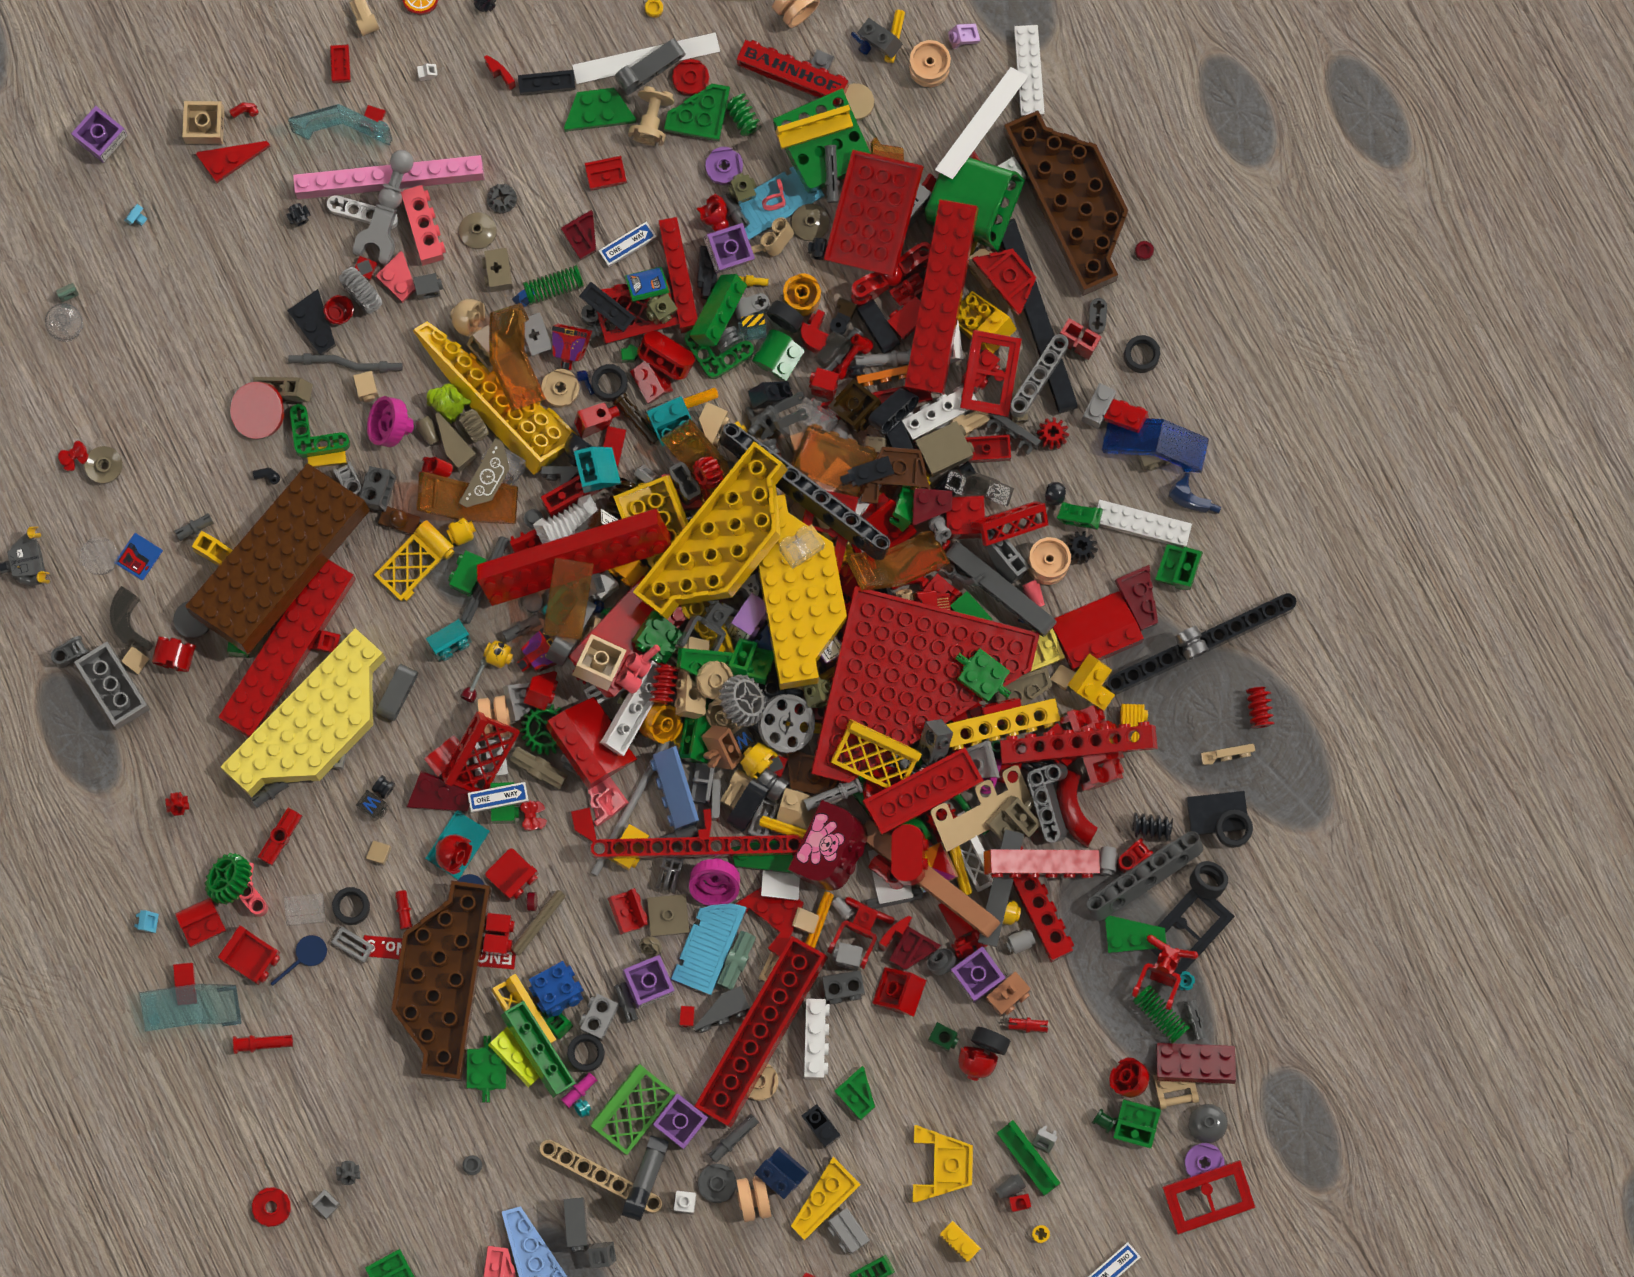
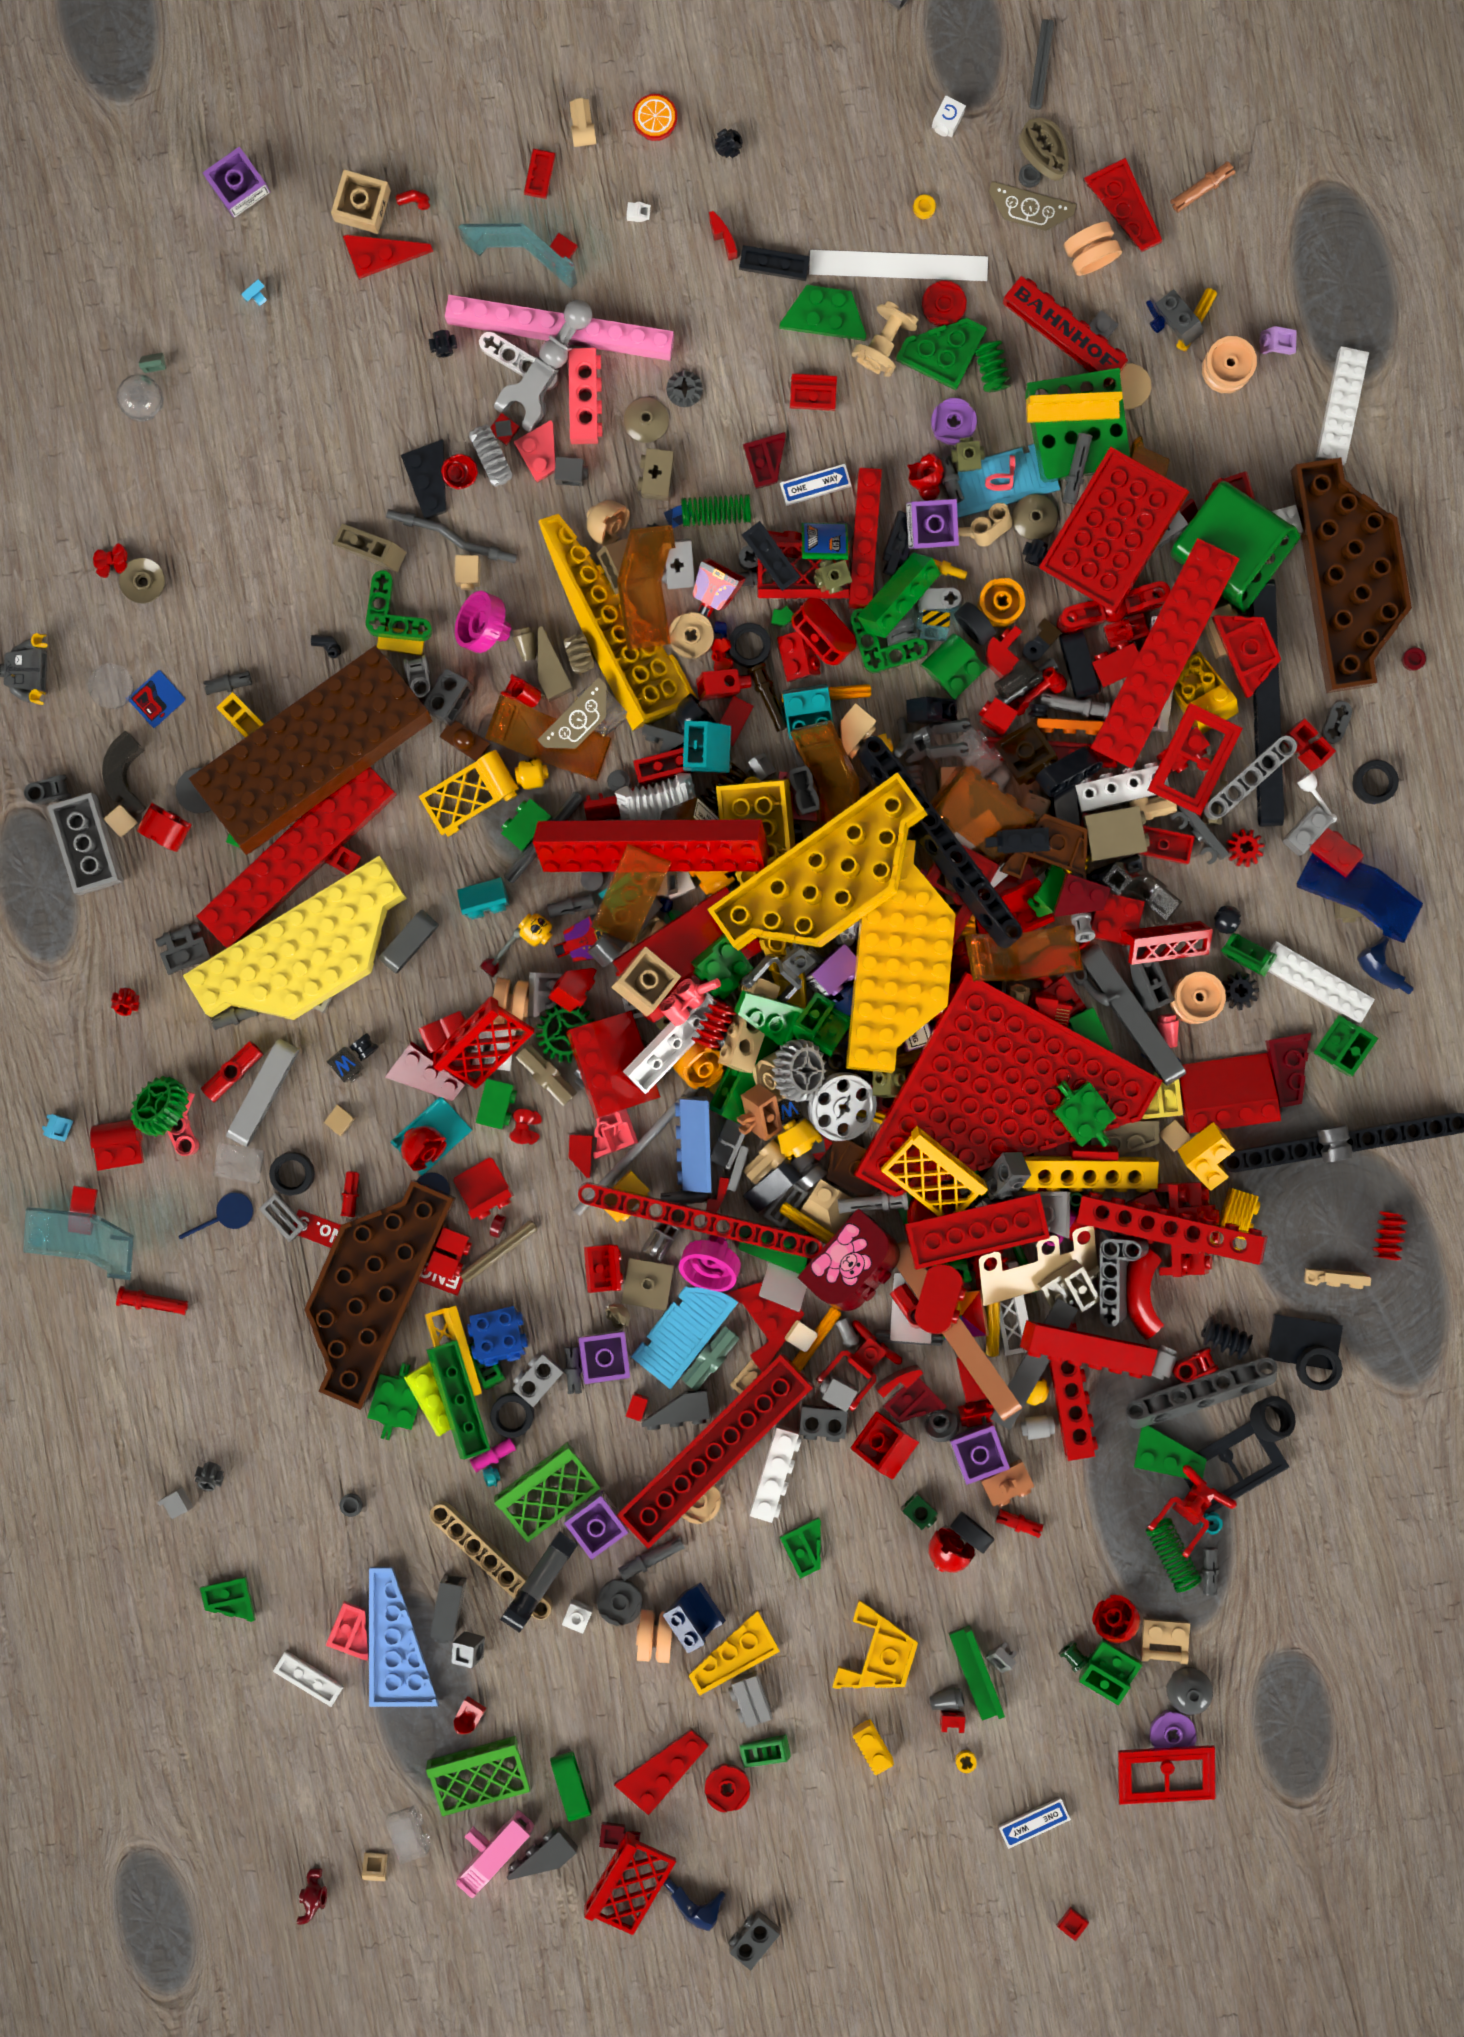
camera: 20 degrees right, 10 degrees up
red panel [218,925,281,985] -> none
tile [230,382,285,439] -> none
red tile [252,1187,291,1227] -> none
lime hair [427,383,471,423] -> none
tile [468,782,529,813] -> none
dark grey beam [615,38,686,95] -> none
red gear [693,456,723,489] -> none
tan tile [696,661,733,699] -> none
clear brick [779,524,825,569] -> none
black slope [801,1104,841,1148] -> none
white sticker [935,67,1028,179] -> none
dark red plate [1156,1043,1236,1084] -> none
none -> dark grey plate [155,923,212,975]
none -> light grey beam [226,1038,300,1147]
none -> red piece [711,637,733,671]
none -> white hinge [1297,772,1337,823]

